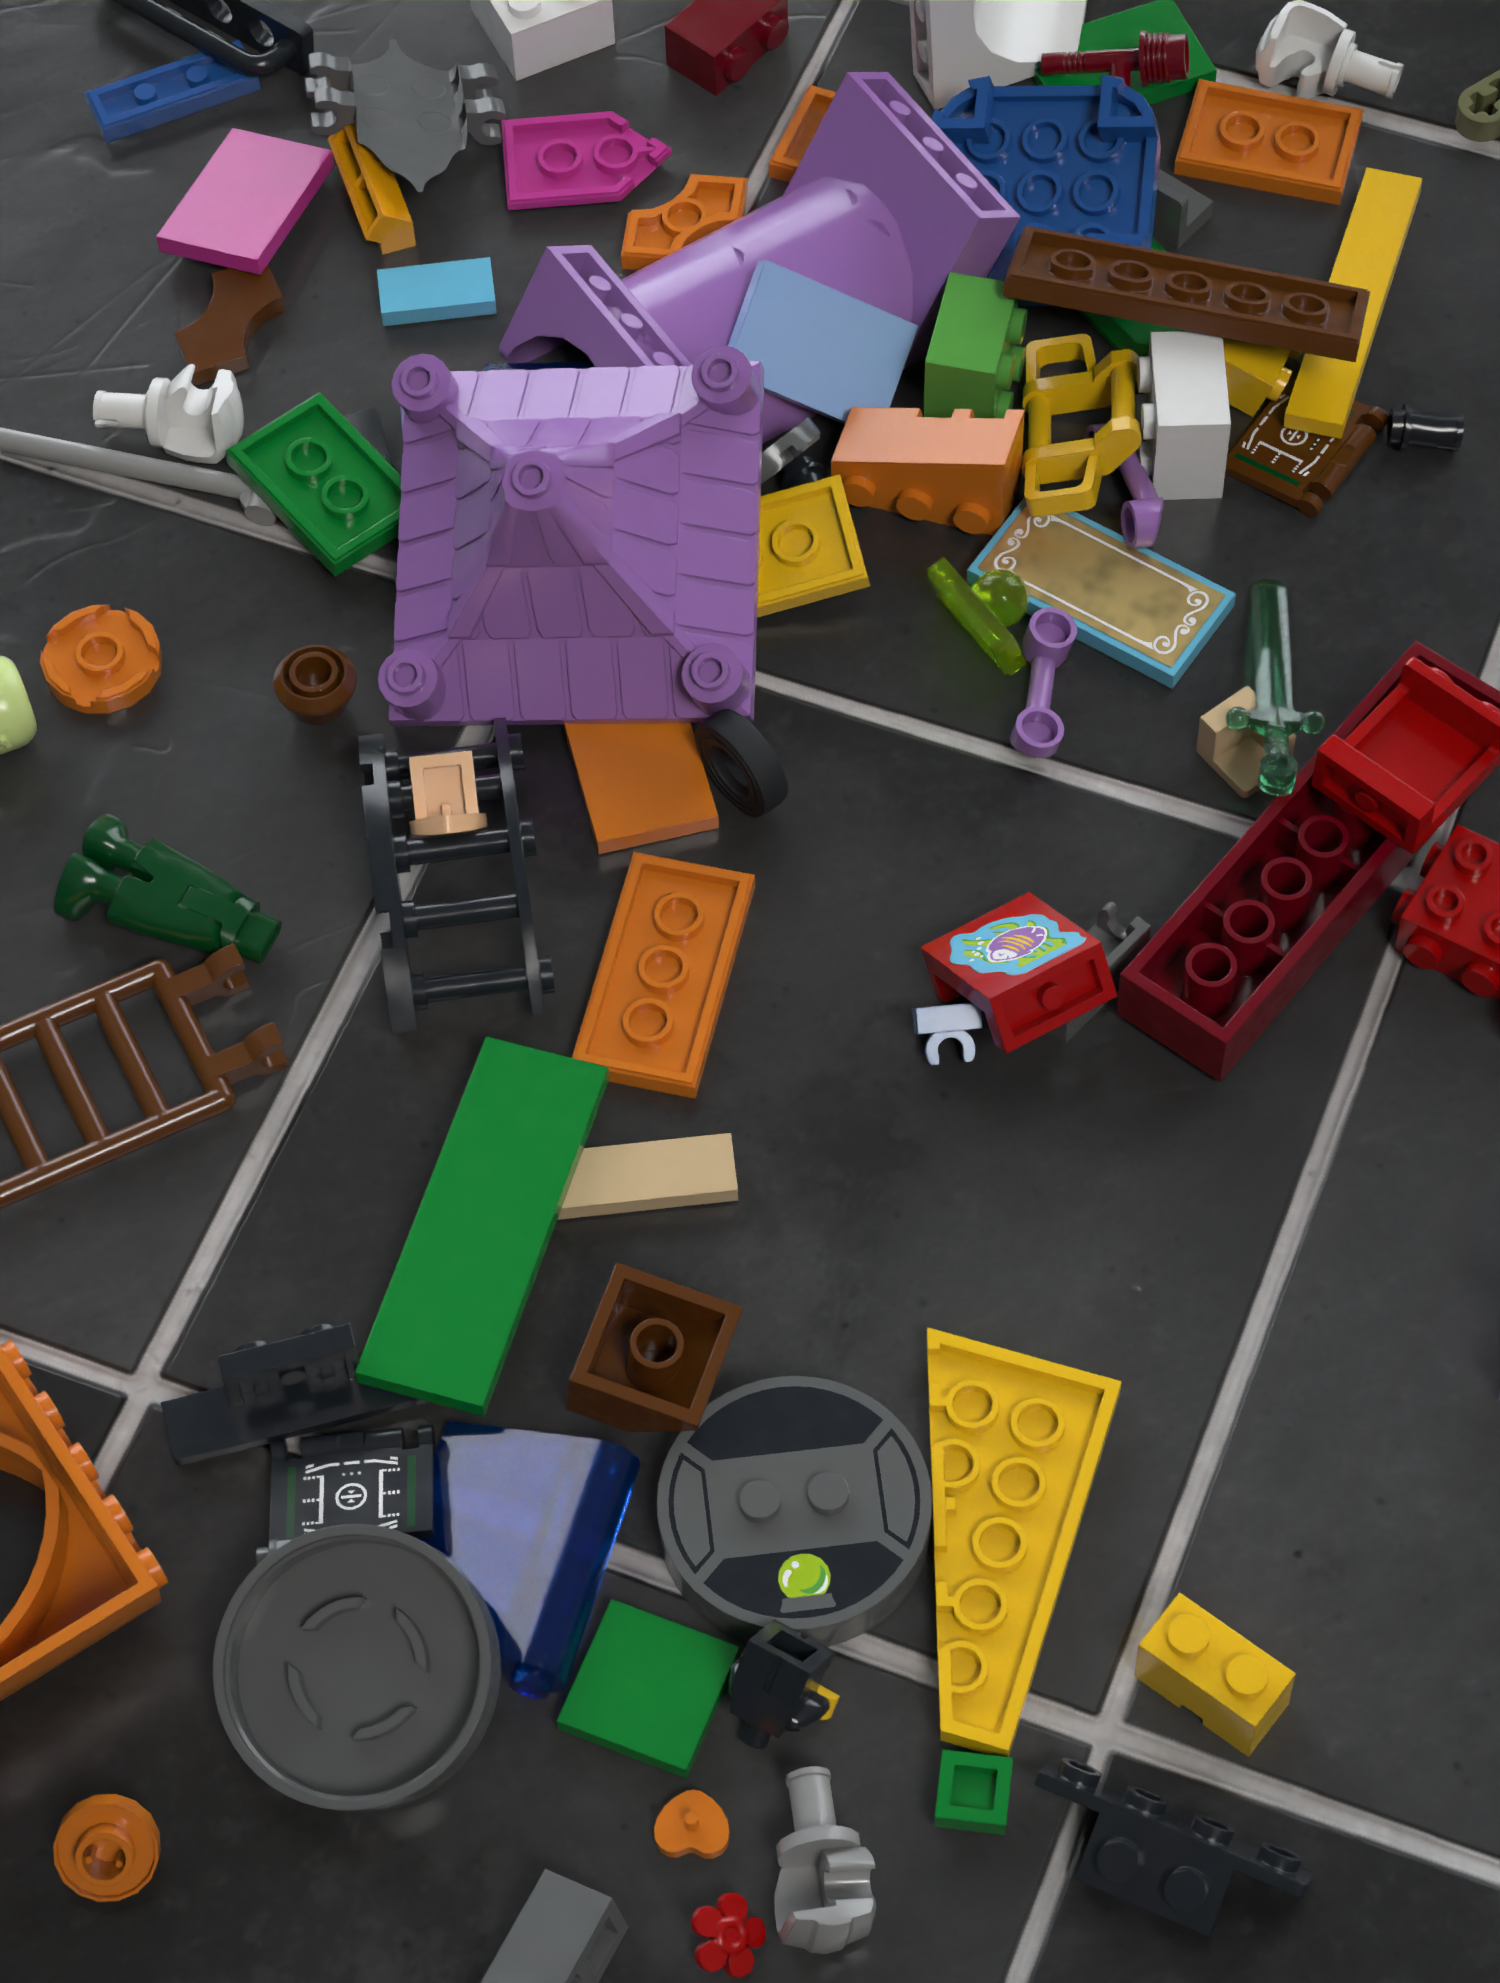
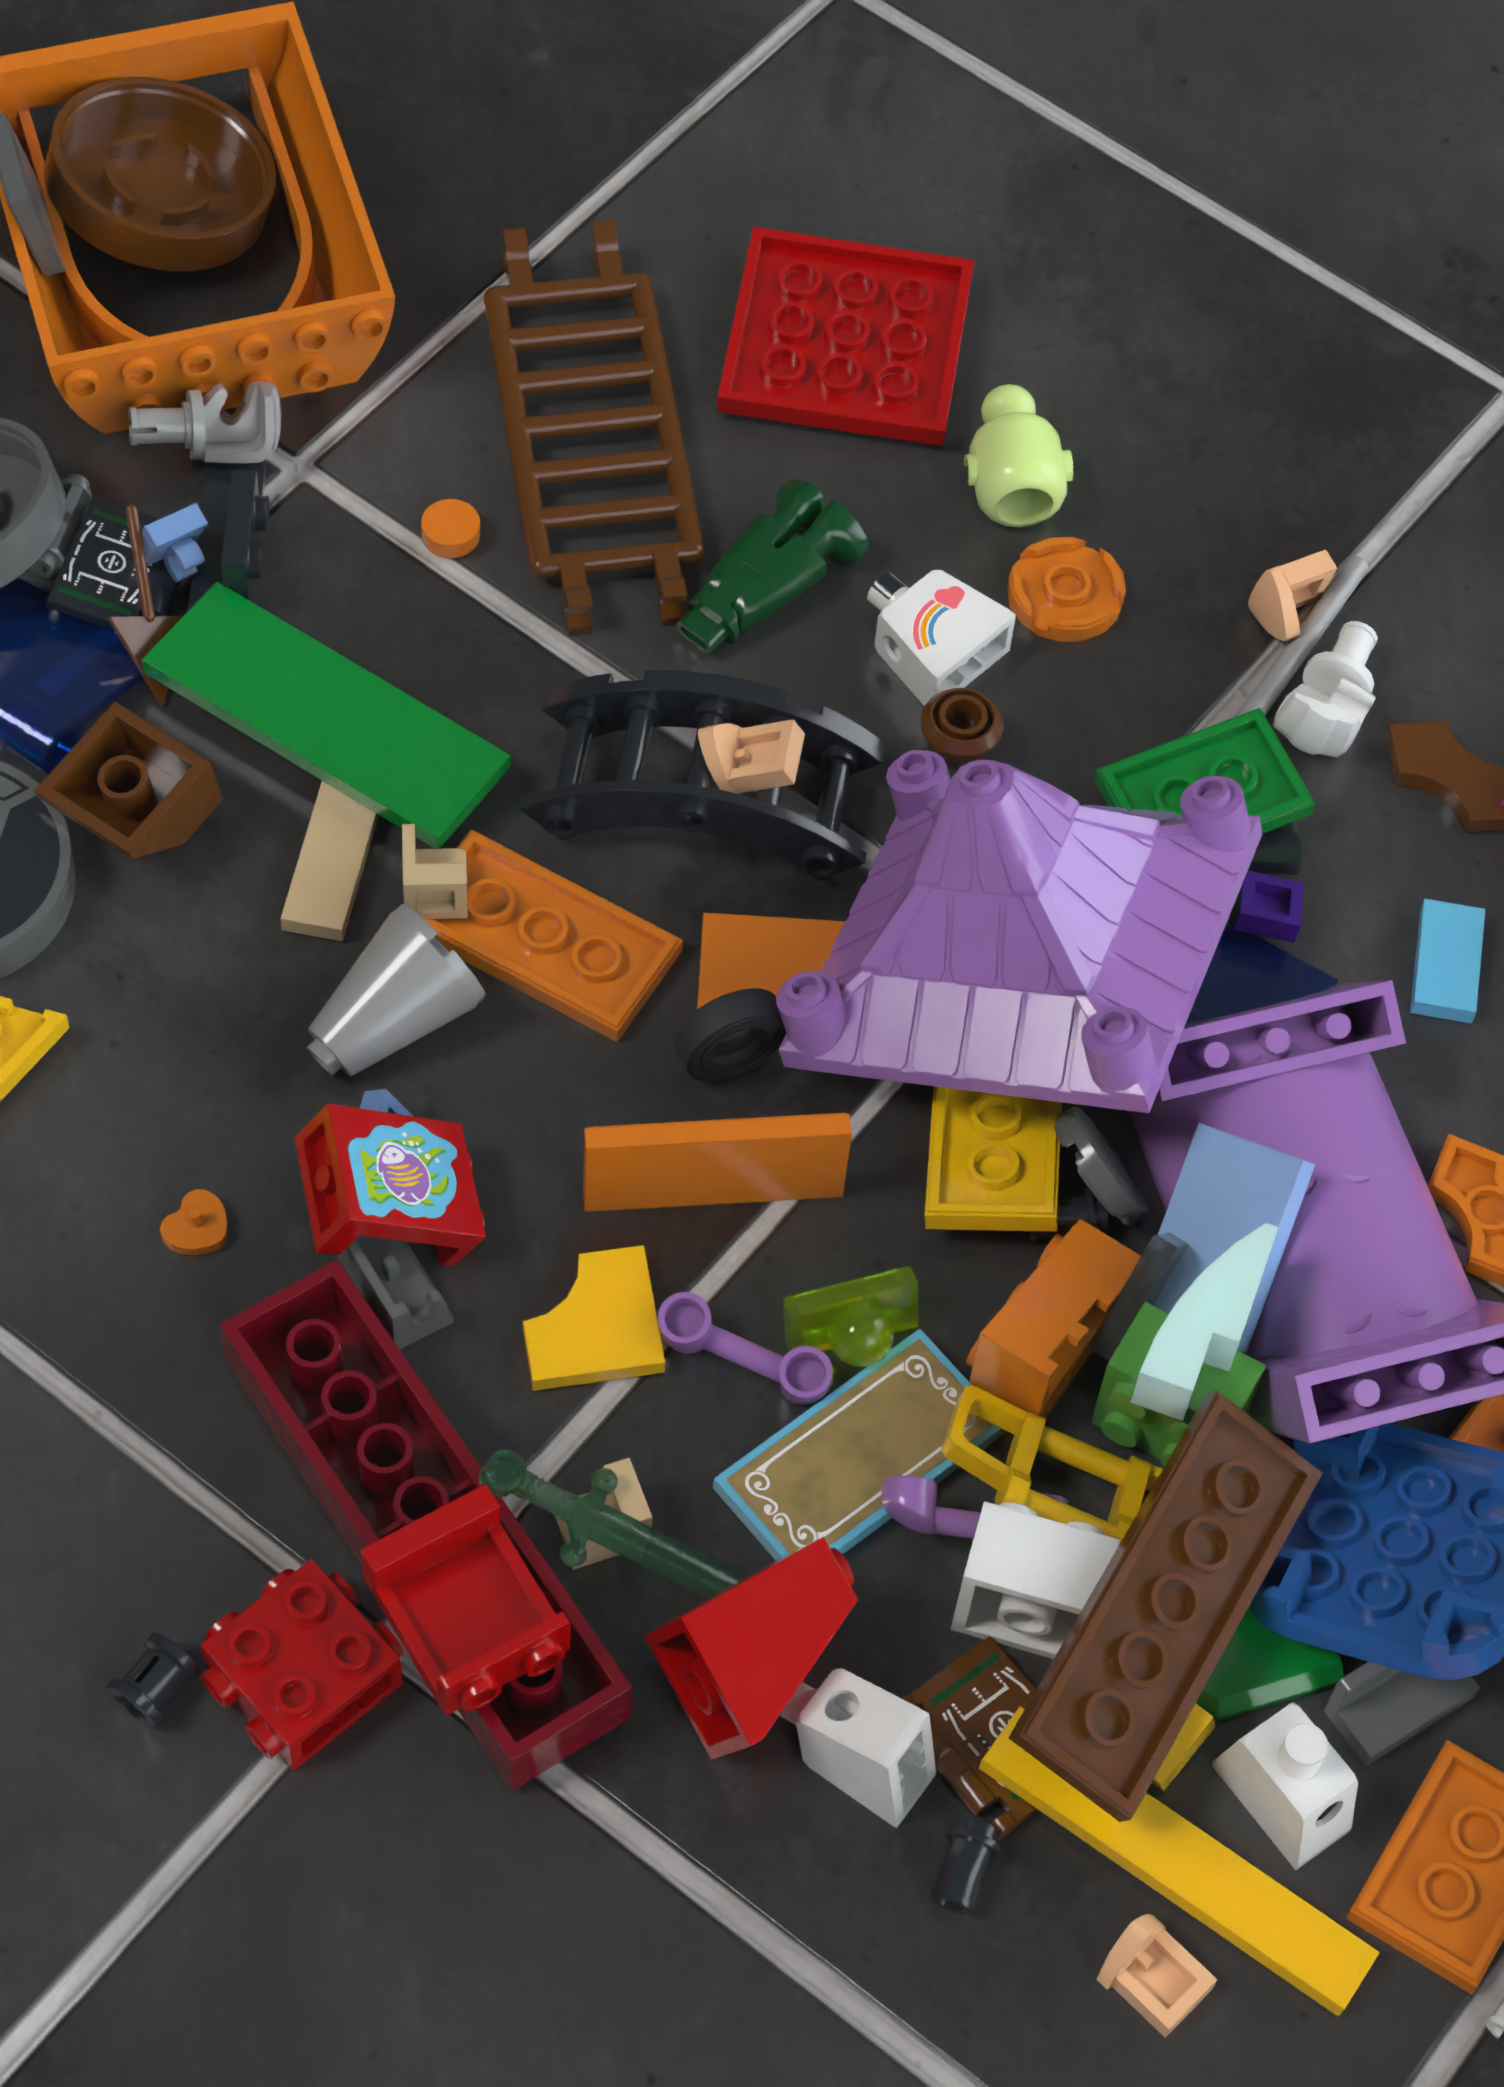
camera: 100 degrees right, 0 degrees up
none -> reddish brown piece [107,504,183,706]
none -> light grey piece [128,381,282,463]
none -> medium blue tile [141,503,208,583]
none -> orange piece [160,1189,228,1256]
none -> light grey cone [307,904,486,1077]
none -> tan panel [402,824,468,919]
none -> orange tile [421,499,480,558]
none -> yellow tile [523,1245,665,1391]
none -> orange tile [583,1113,852,1212]
none -> red slope [644,1537,858,1760]
none -> white torso [780,1668,937,1828]
none -> white torso [867,570,1016,706]
none -> clear smoke tile [1090,1232,1189,1361]
none -> light nougat tile [1096,1914,1217,2038]
none -> light aqua slope [1130,1223,1279,1421]
none -> white torso [1212,1702,1358,1870]
none -> light nougat tile [1248,550,1337,641]

